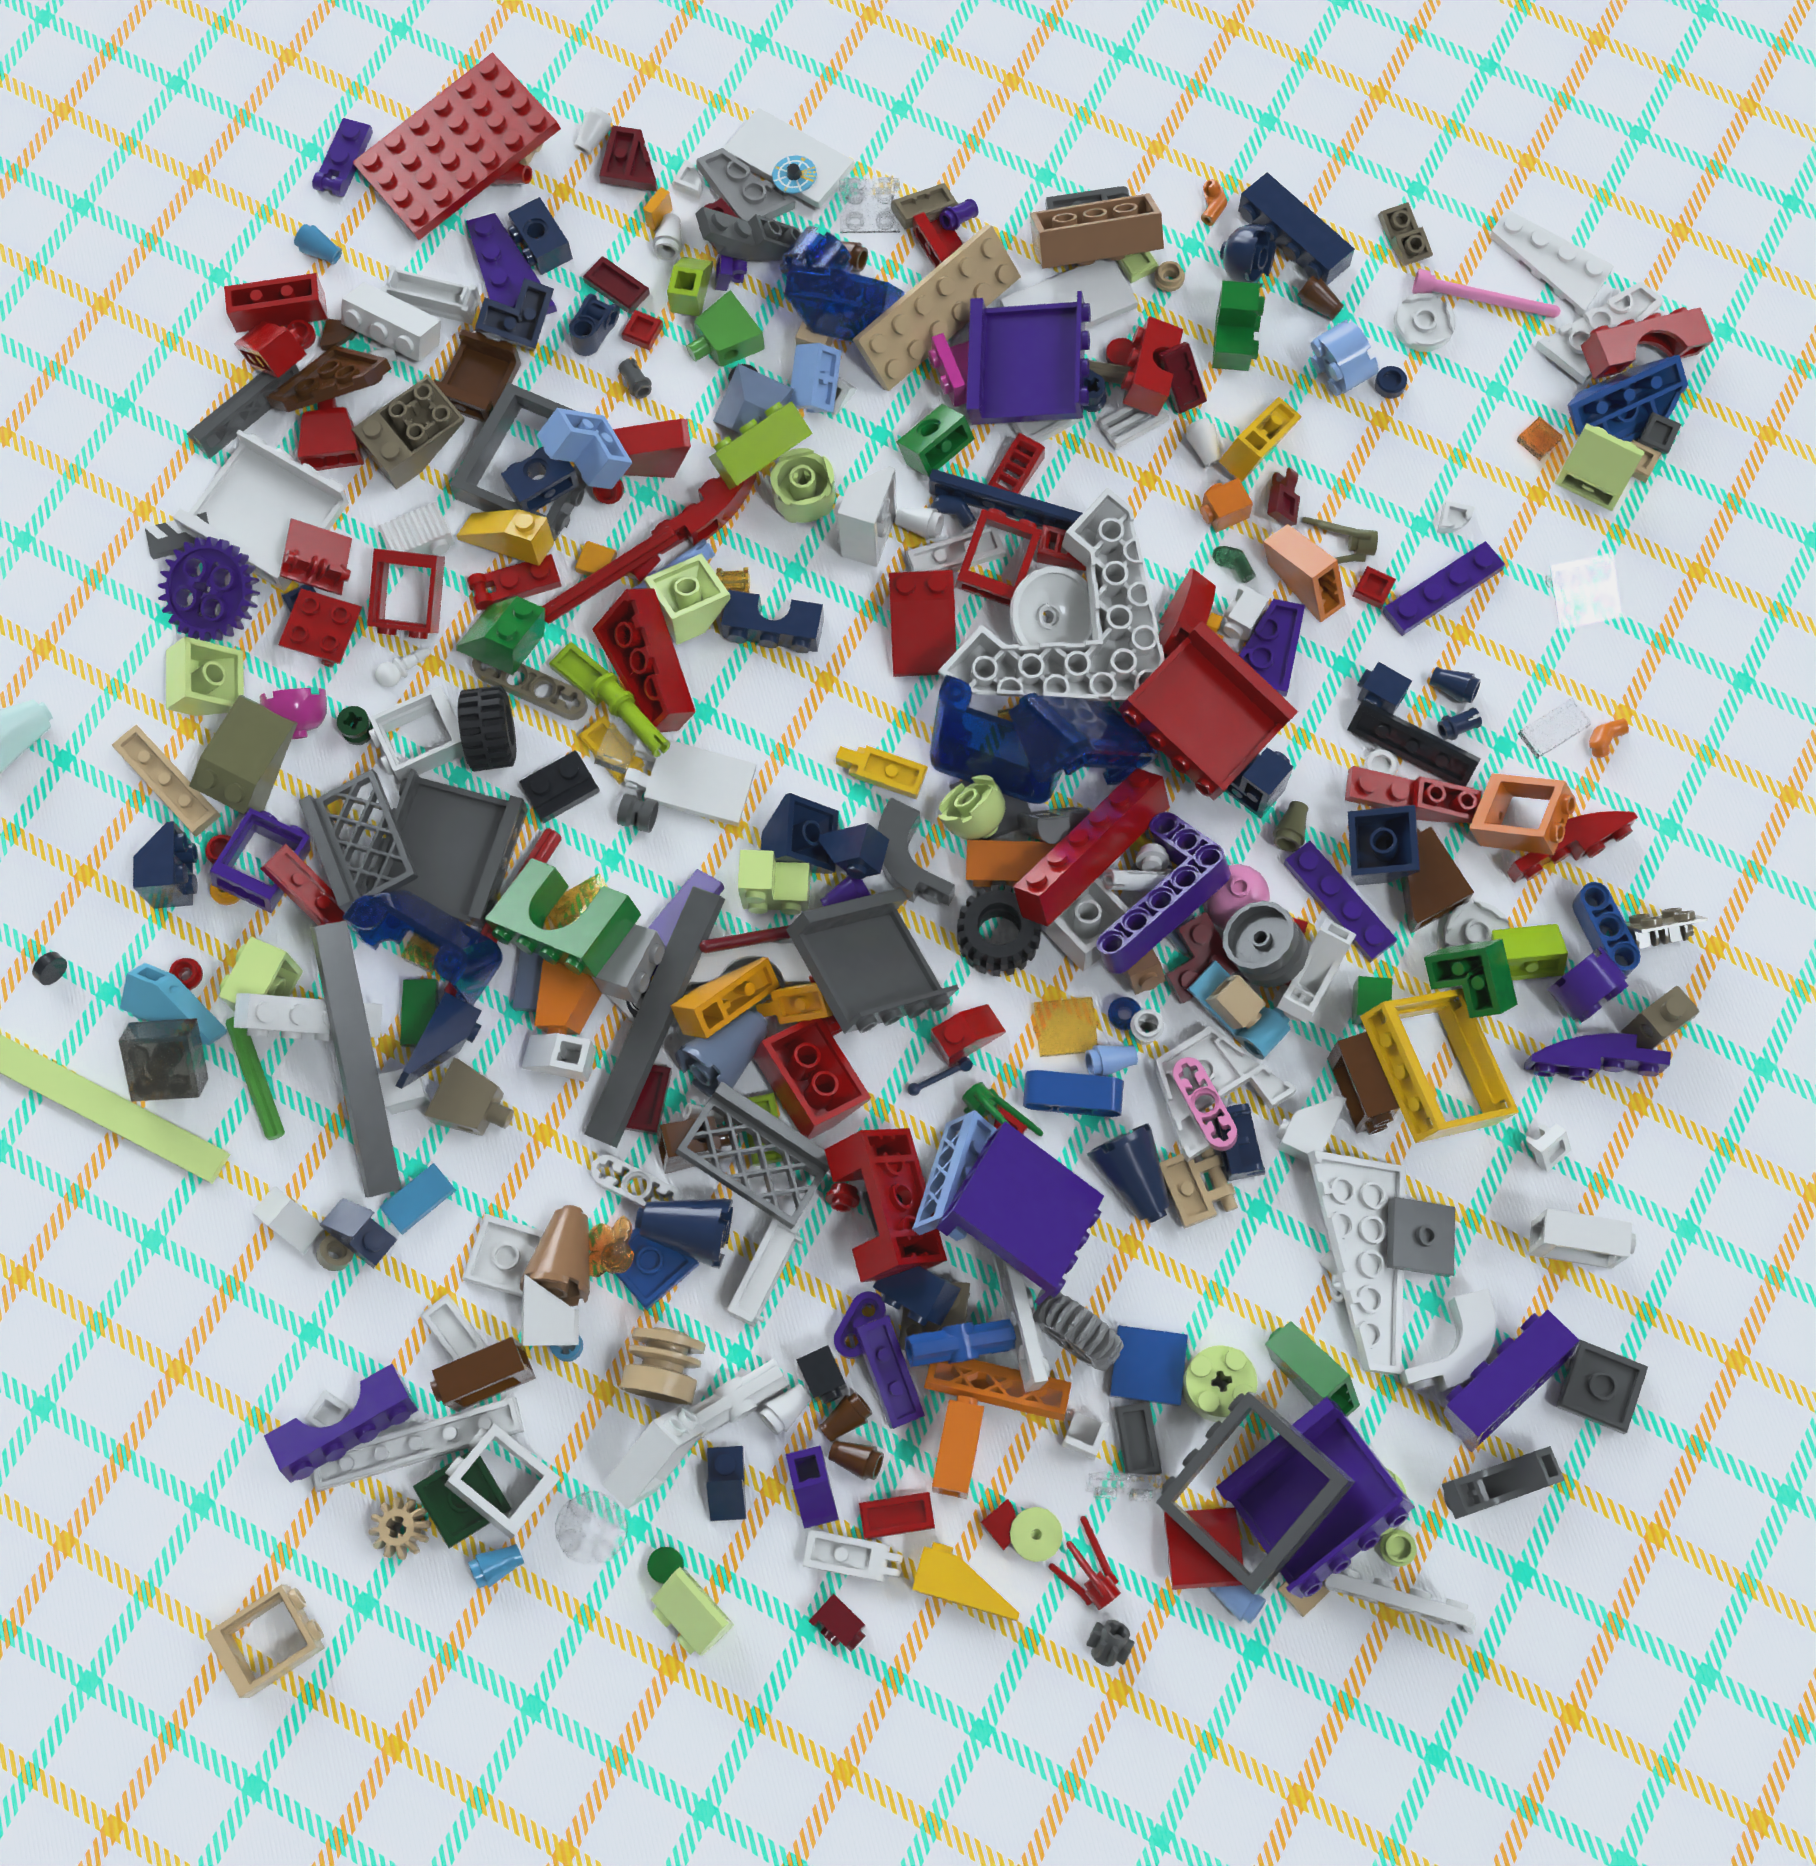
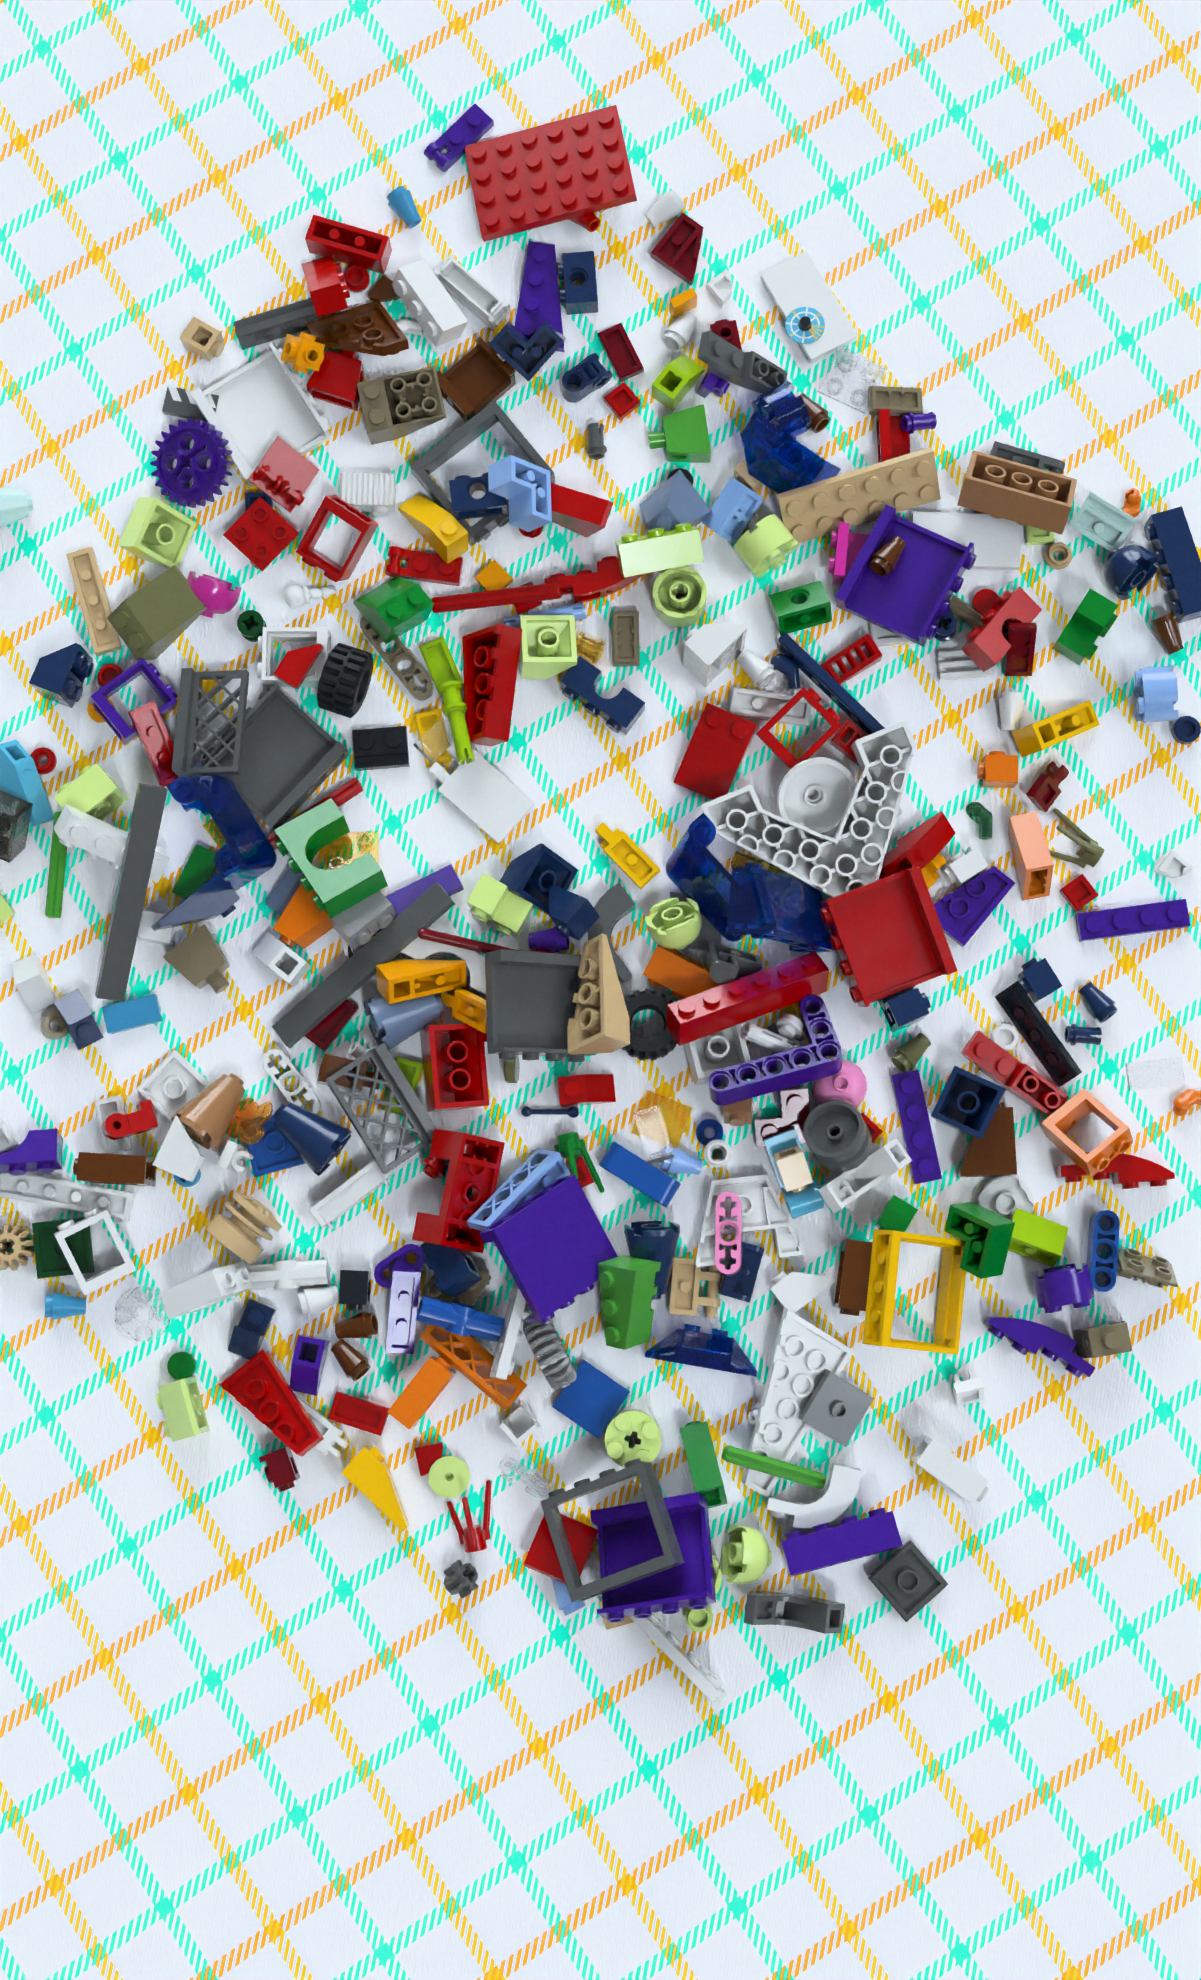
camera: 30 degrees right, 10 degrees up
dark grey wheel [617,793,659,833] -> none
light grey wing [696,148,796,221] -> none
dark grey tile [1114,1402,1162,1479] -> none
none -> red leg [102,1100,158,1140]
none -> tan brick [180,316,225,362]
none -> white tile [217,1140,254,1173]
none -> red wing [220,1349,324,1457]
none -> red tile [273,644,324,690]
none -> light orange brick [281,332,325,374]
none -> olive tile [504,1056,520,1083]
none -> tan wedge [567,933,630,1055]
none -> bright green wedge [598,1255,661,1350]
none -> dark tan plate [612,611,640,667]
none -> clear tile [633,1105,675,1165]
none -> clear blue wedge [644,1323,757,1377]
none -> yellowish green cylinder [721,1525,772,1584]
none -> bright green axle [722,1445,826,1489]
none -> yellowish green brick [734,514,799,579]
none -> reddish brown cone [869,536,907,577]
none -> light aqua plate [1069,491,1137,552]

